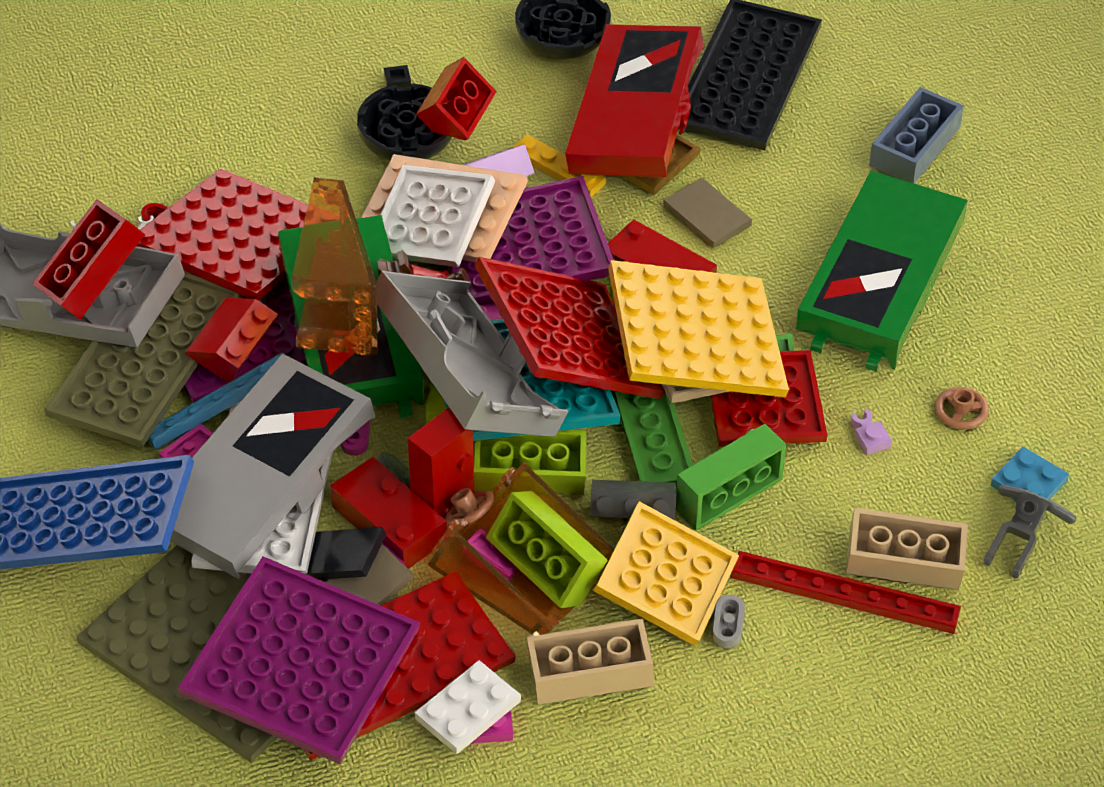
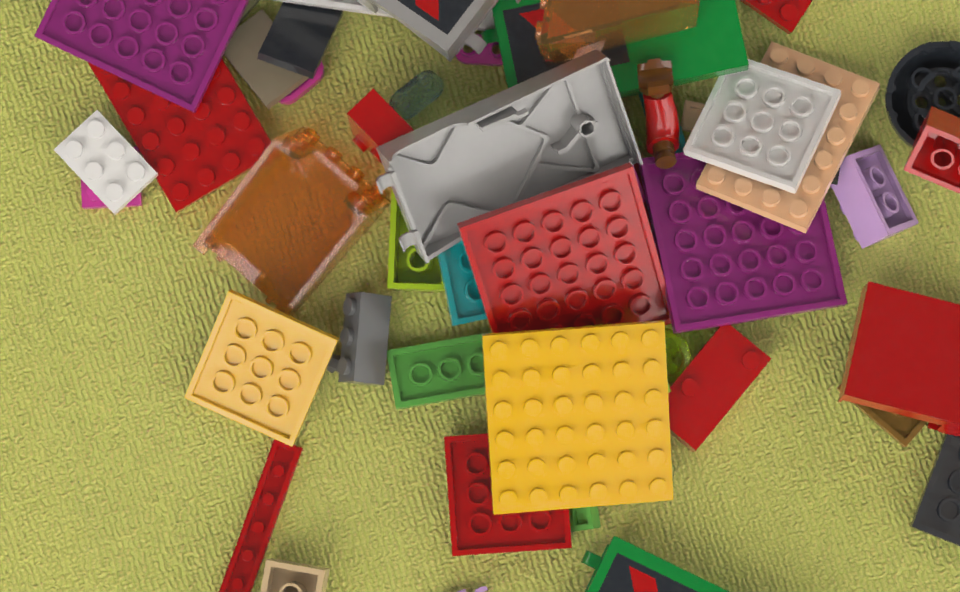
camera: 90 degrees right, 35 degrees up
red brick [330,457,447,569] -> none
nougat piece [444,488,495,528] -> none
dark pink plate [462,528,519,582] -> none
lime brick [486,491,608,608] -> none
yellow plate [513,134,606,197] -> none
tan brick [527,619,654,704] -> none
dark tan tile [663,178,752,248] -> none
bright green brick [675,424,786,531] -> none
light grey plate [712,595,745,648] -> none

